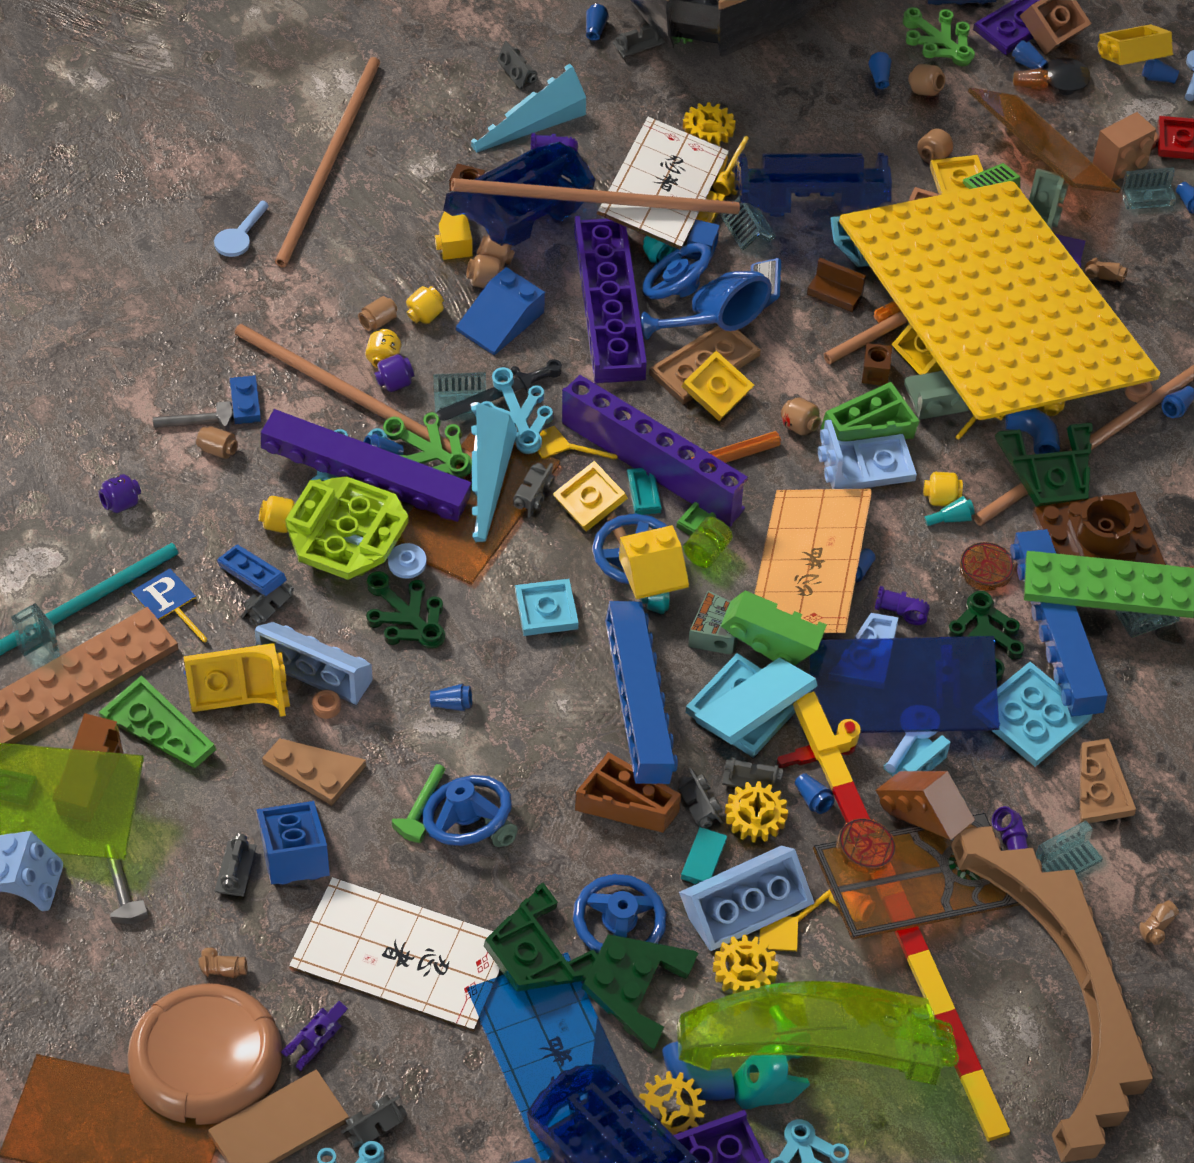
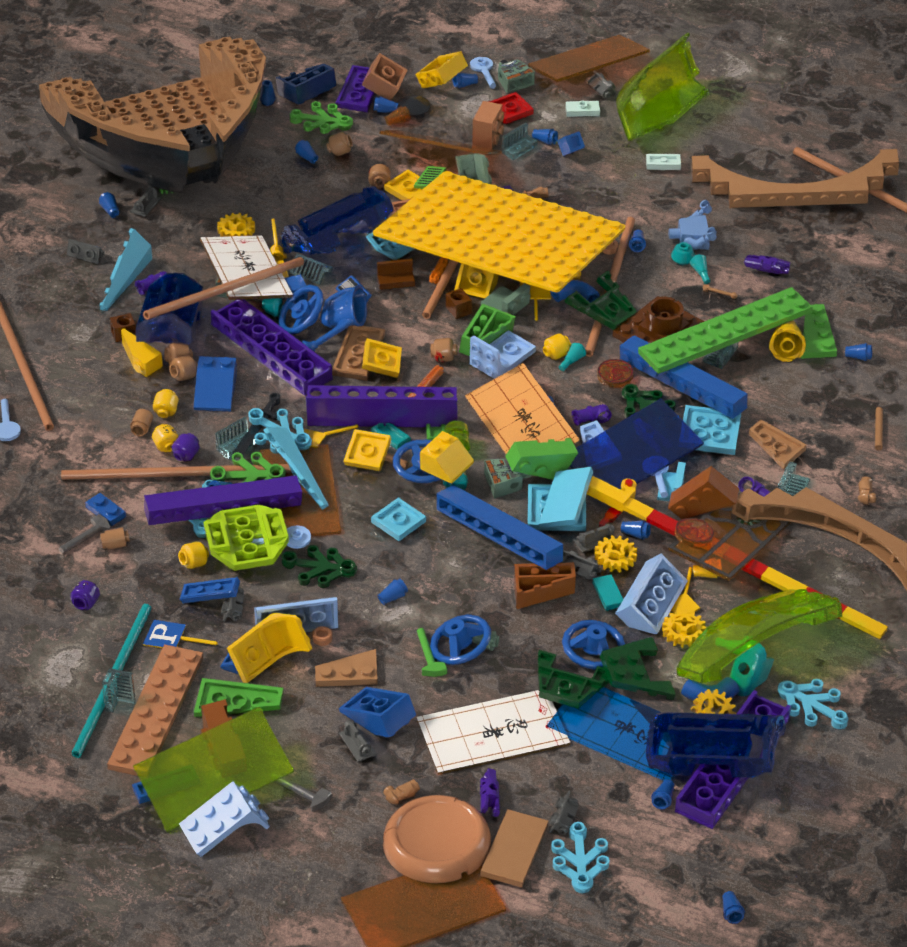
camera: 35 degrees left, 10 degrees down
dark grey hinge [513,463,555,518] -> none

